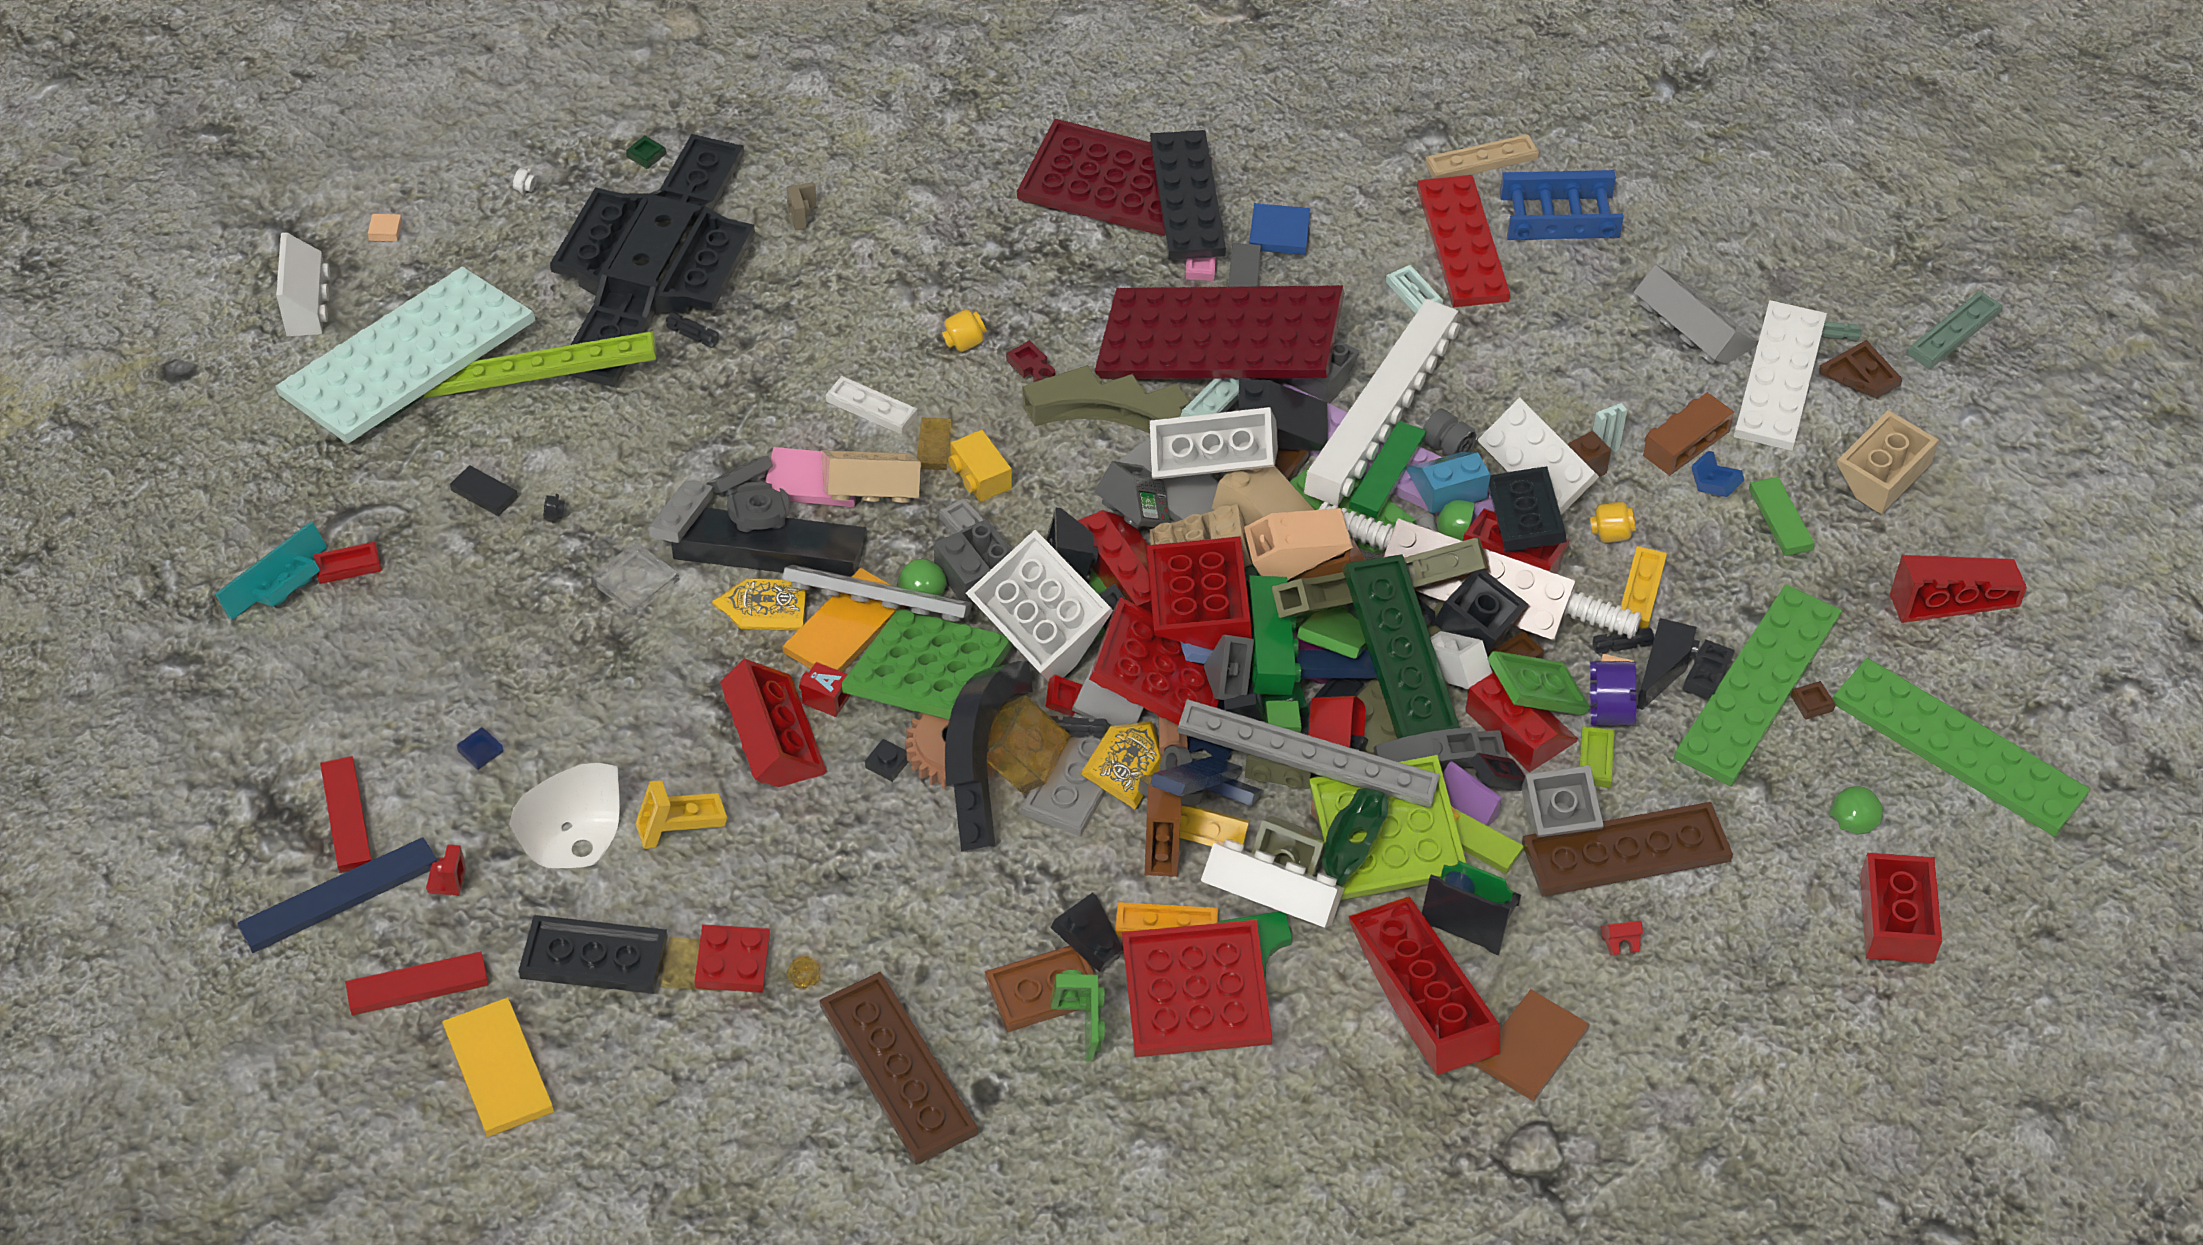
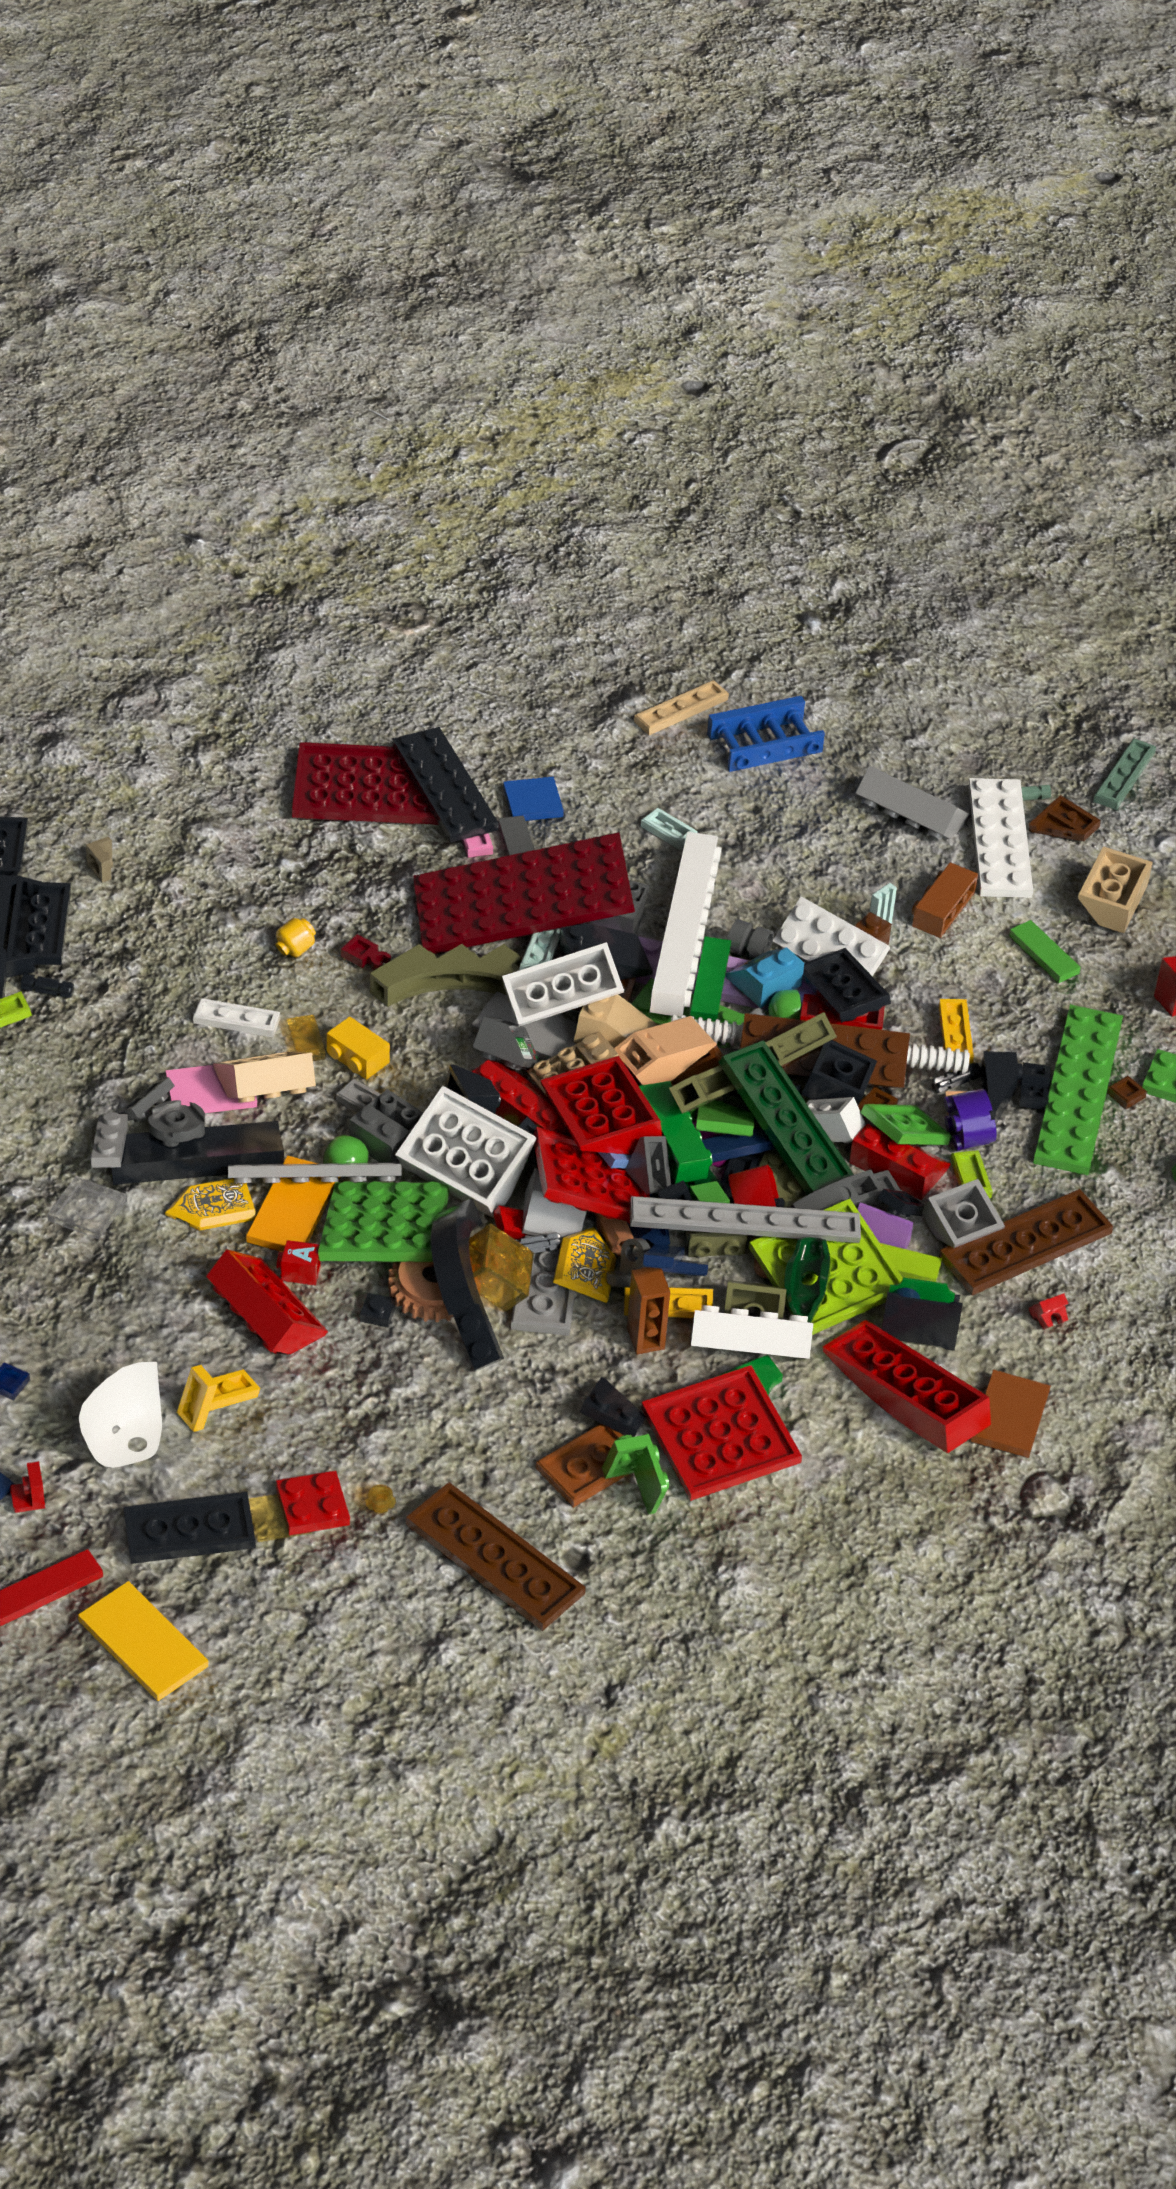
camera: 20 degrees left, 5 degrees down
light orange tile [1116,902,1218,937] -> none
red plate [1417,175,1510,308] -> none
yellow head [1590,501,1636,543] -> none
blue bracket [1692,451,1744,497] -> none

